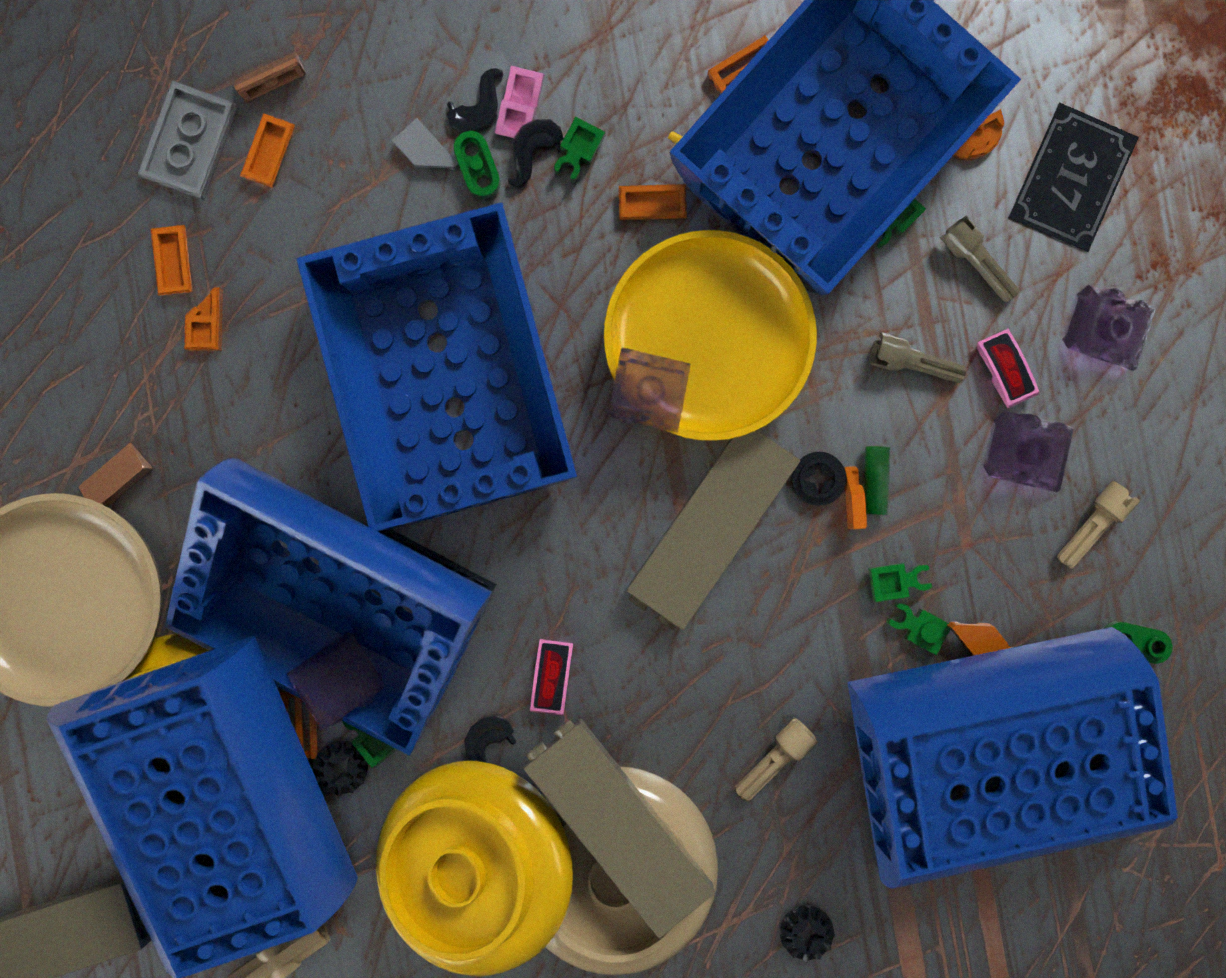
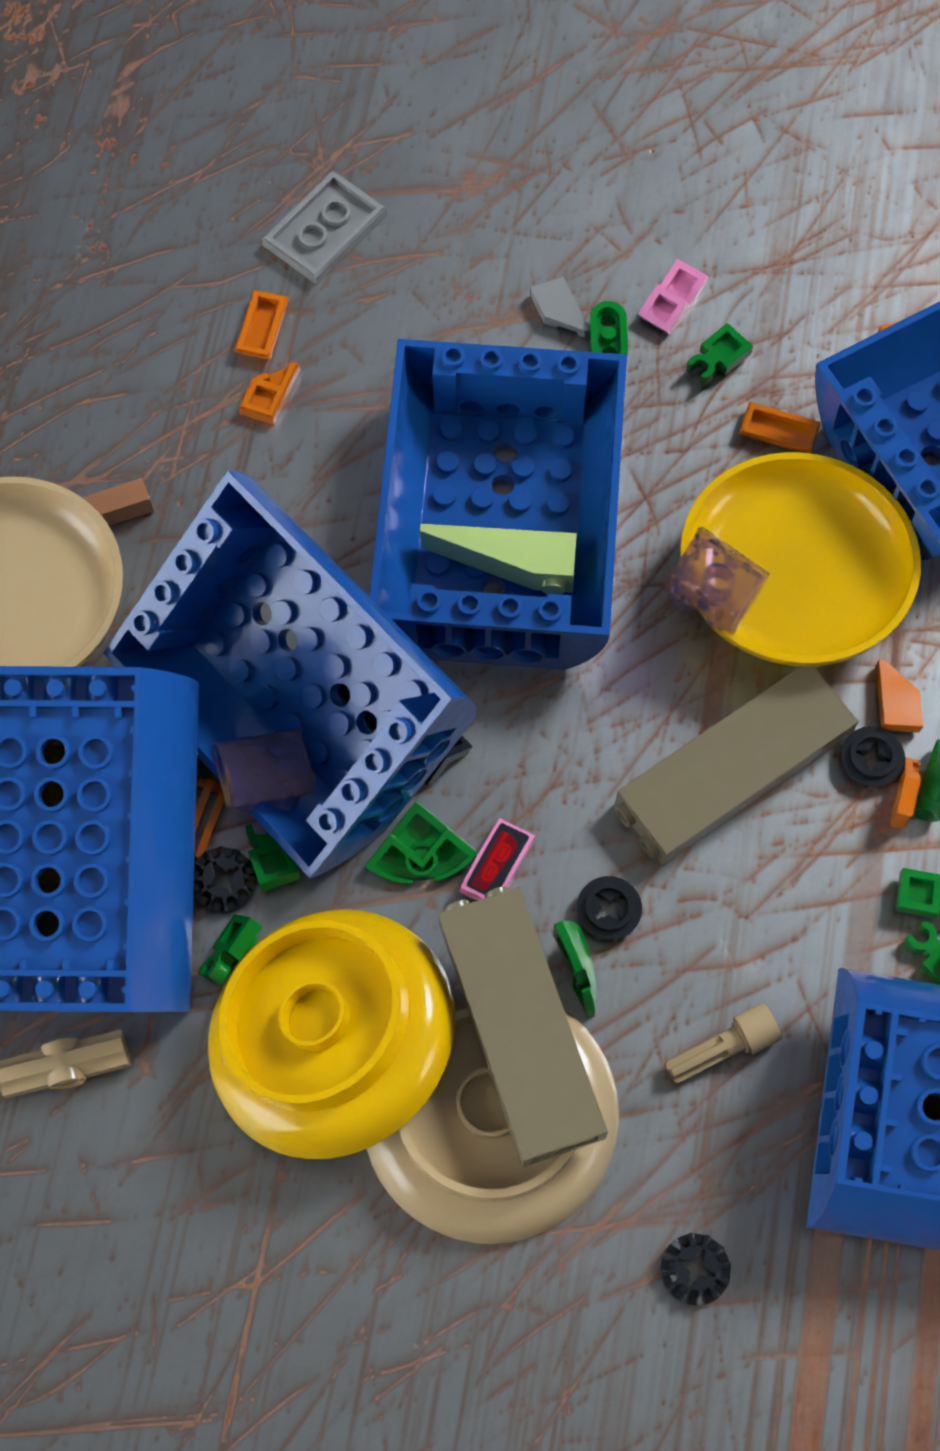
camera: 20 degrees right, 20 degrees down
nougat slope [234,52,306,102] -> none
orange tile [240,113,296,188] -> none
black piece [447,68,504,134] -> none
black piece [464,714,516,763] -> none
black piece [508,119,564,186] -> none
none -> green plate [198,914,263,985]
none -> green brick [364,801,479,884]
none -> yellowish green slope [420,524,577,594]
none -> green brick [553,921,597,1019]
none -> black gear [577,876,642,942]
none -> orange tile [875,660,923,733]

